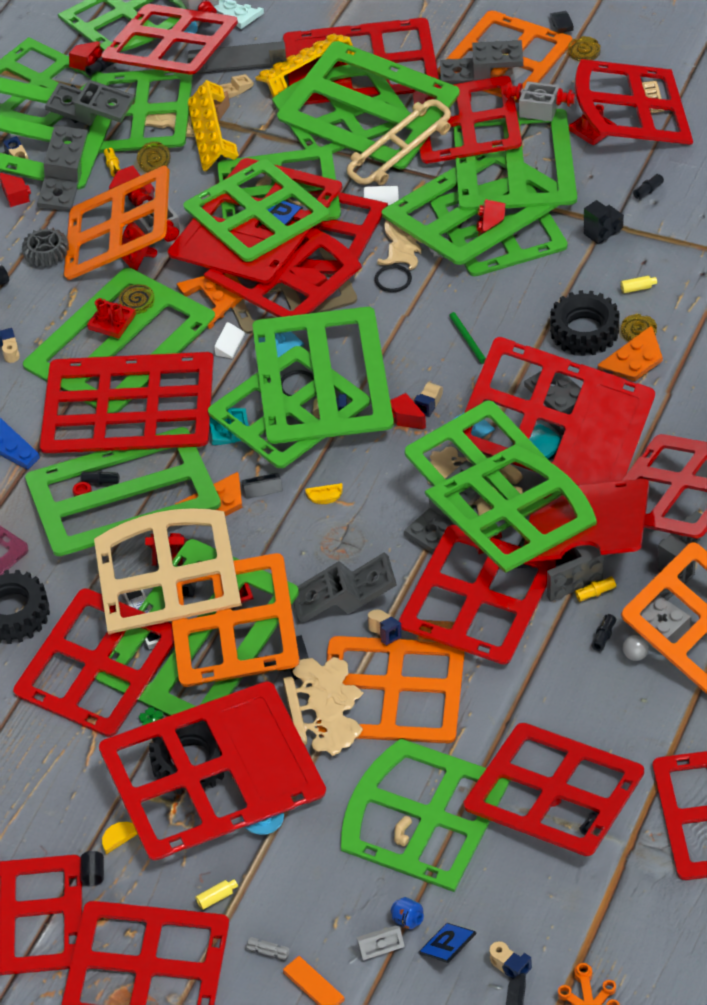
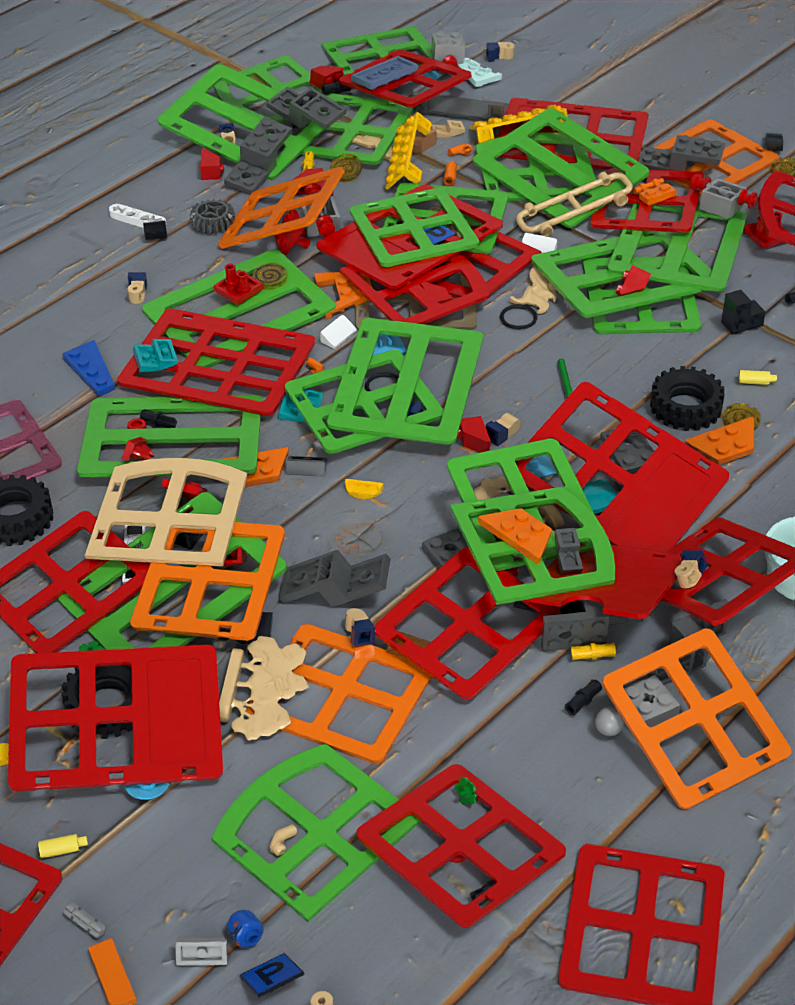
camera: 15 degrees right, 5 degrees down
none -> red tile [121,437,155,462]
none -> teal slope [133,339,178,372]
none -> orange arm [306,358,324,374]
none -> sand blue plate [351,56,418,90]
none -> orange cylinder [443,161,457,186]
none -> orange arm [448,144,472,156]
none -> green plant [454,777,477,805]
none -> orange wing [478,508,552,564]
none -> dark grey slope [554,528,583,575]
none -> orange plate [633,178,676,206]
none -> tan leg [675,550,708,588]

